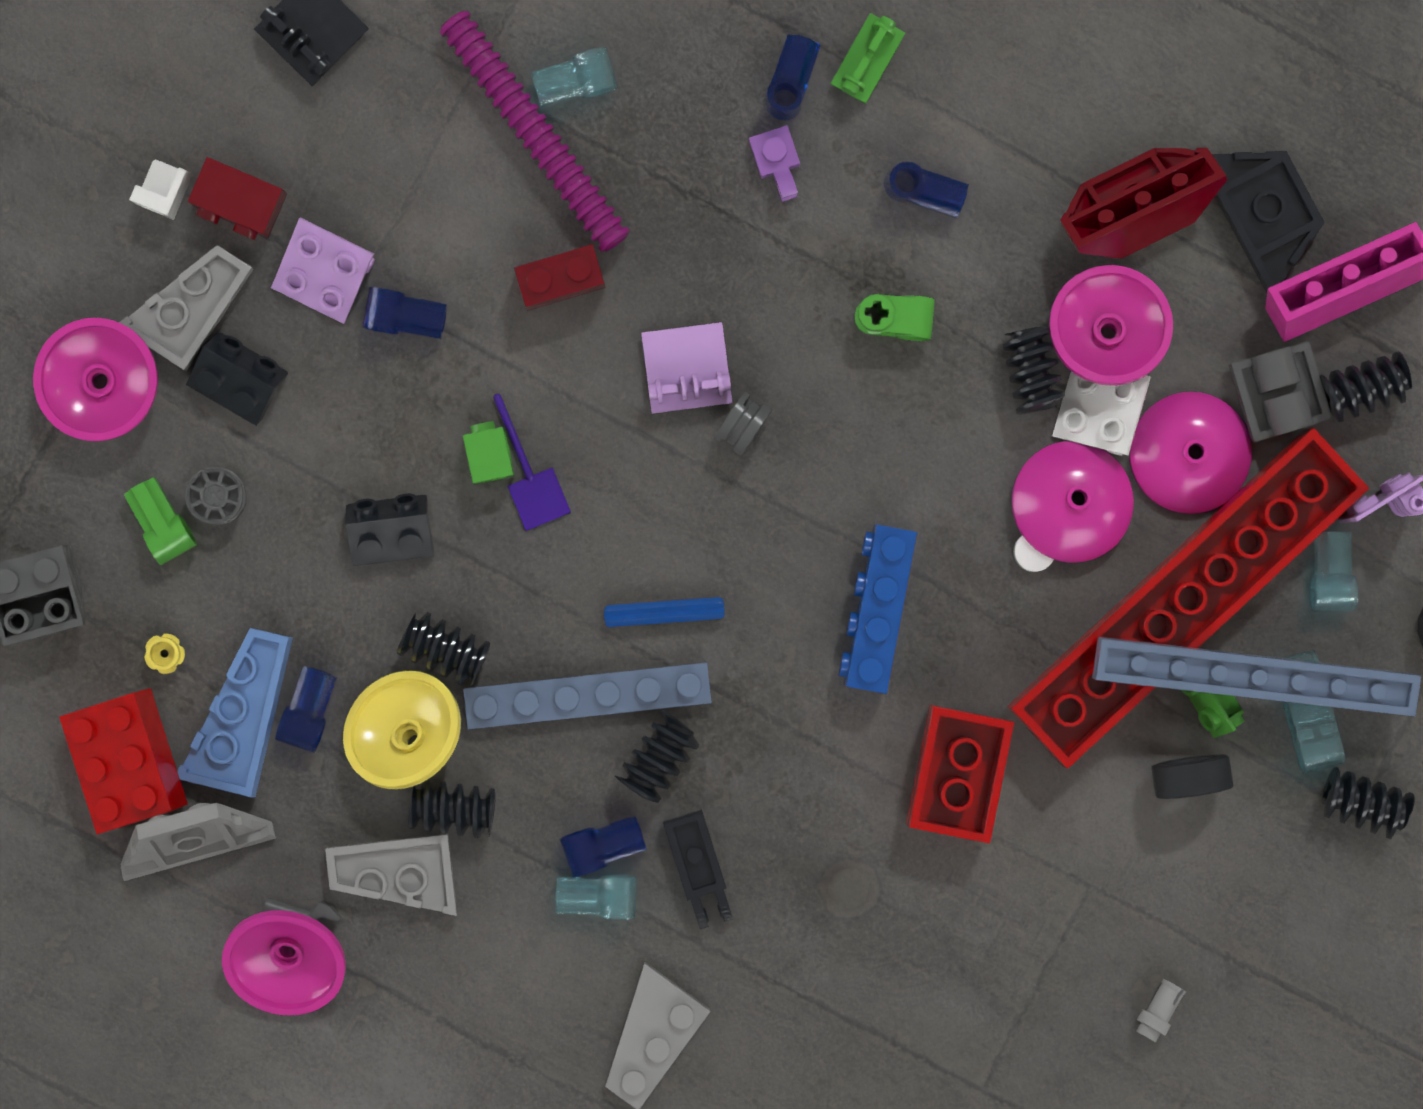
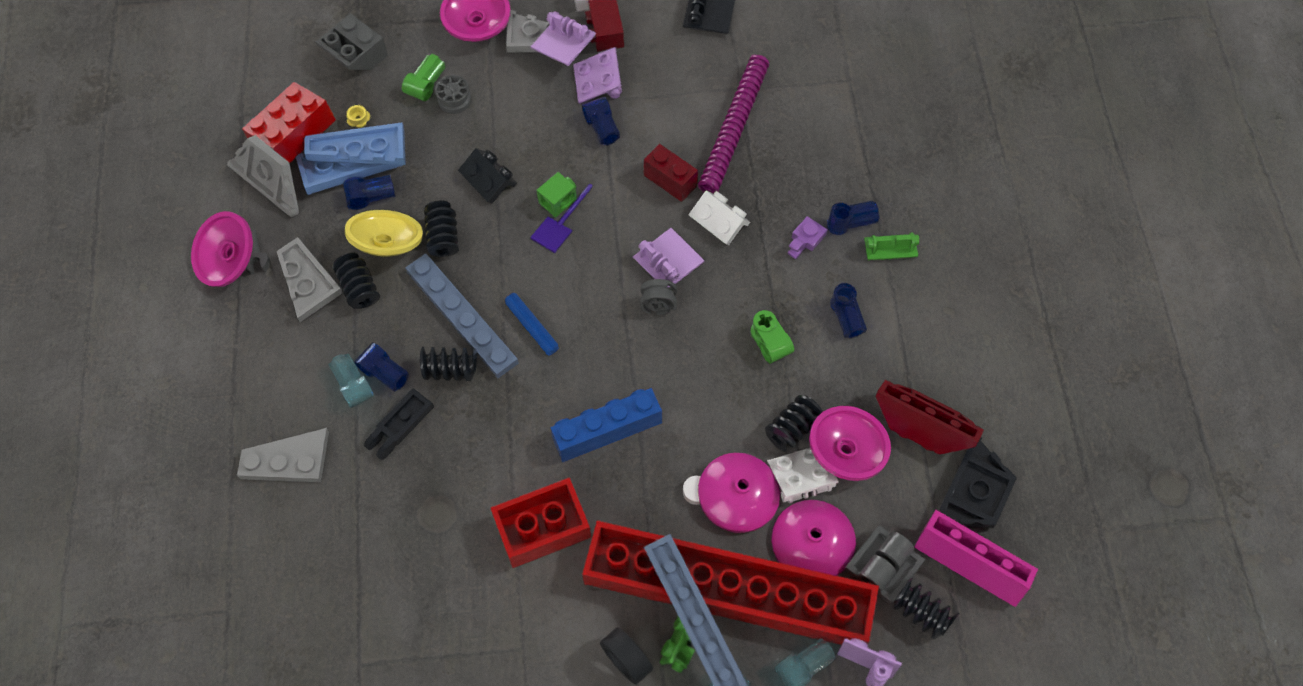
camera: 55 degrees right, 25 degrees down
black bracket [186,332,288,426] -> none
clear light blue piece [531,47,618,108] -> none
none -> medium blue wing [304,123,406,165]
none -> lavender hinge [531,12,596,66]
none -> white bracket [689,191,750,245]

